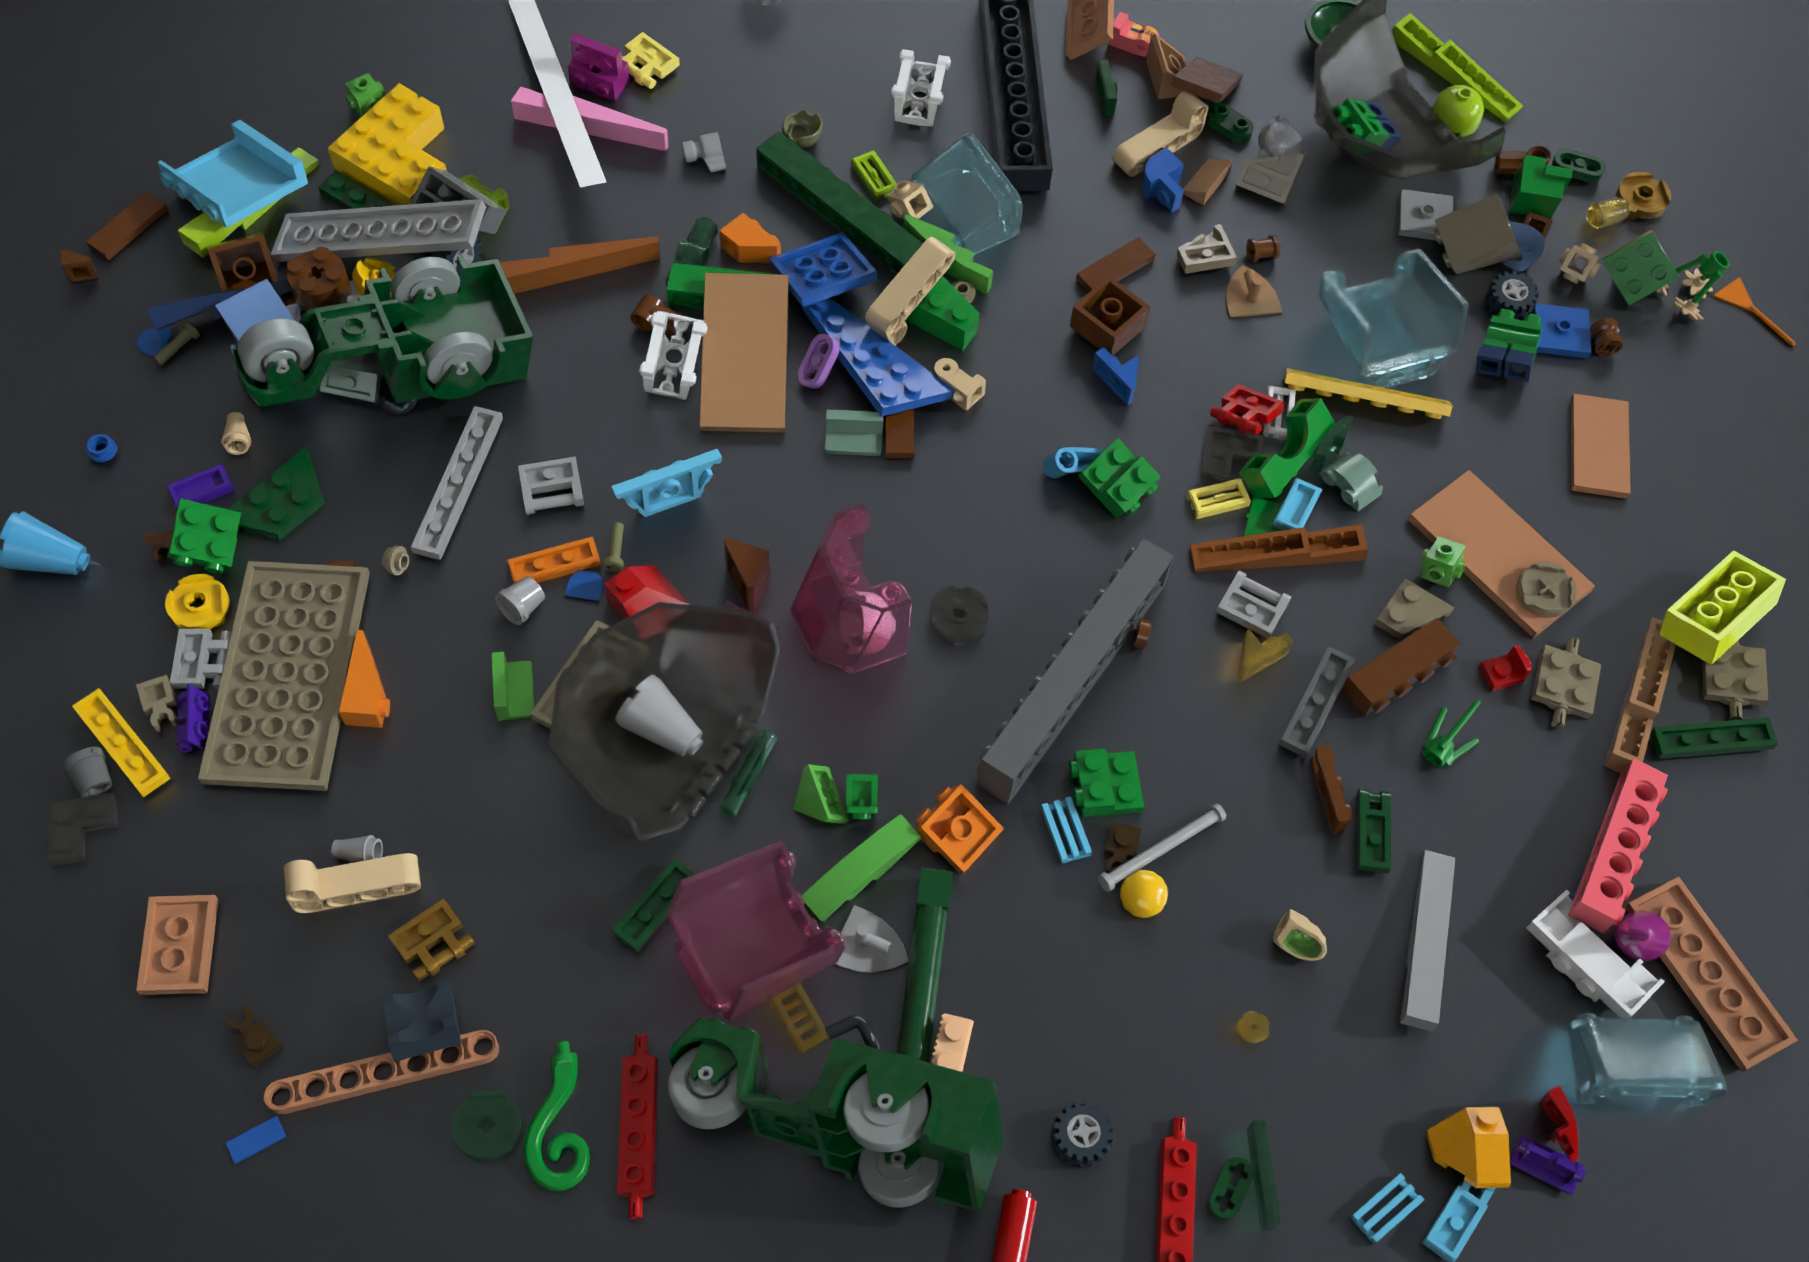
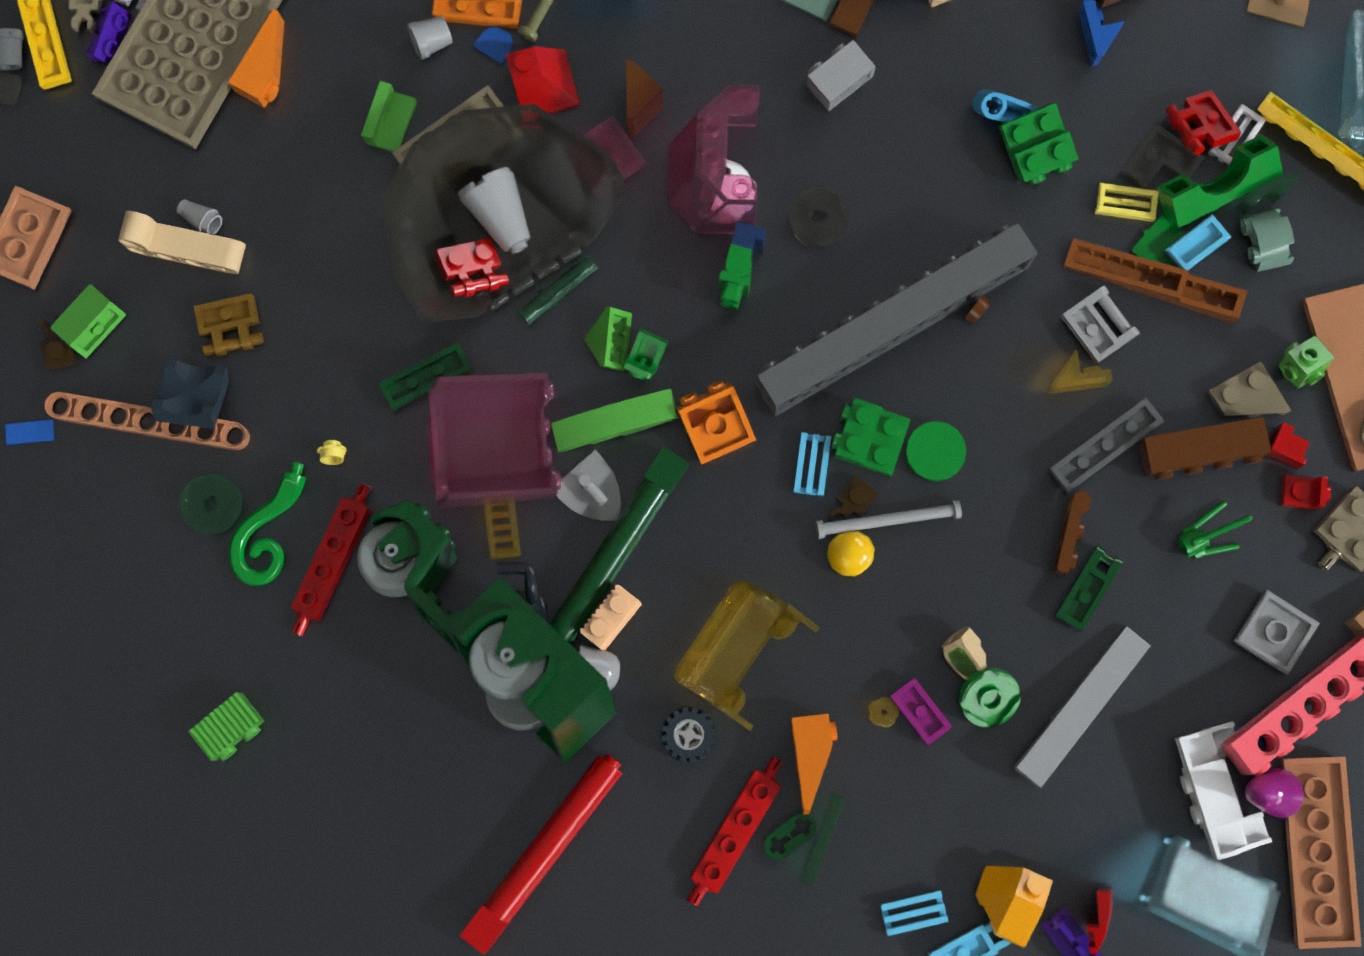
camera: 35 degrees right, 20 degrees up
none -> bright green panel [51,284,126,358]
none -> light yellow plate [317,440,347,465]
none -> plate [434,238,509,297]
none -> clear yellow windscreen [675,580,820,731]
none -> green hips [719,221,767,310]
none -> orange slope [791,713,837,815]
none -> light grey brick [806,40,876,112]
none -> magenta plate [889,678,952,746]
none -> green tile [905,421,967,482]
none -> tile [959,668,1021,727]
none -> light grey plate [1233,590,1320,675]
none -> red panel [1266,422,1309,469]

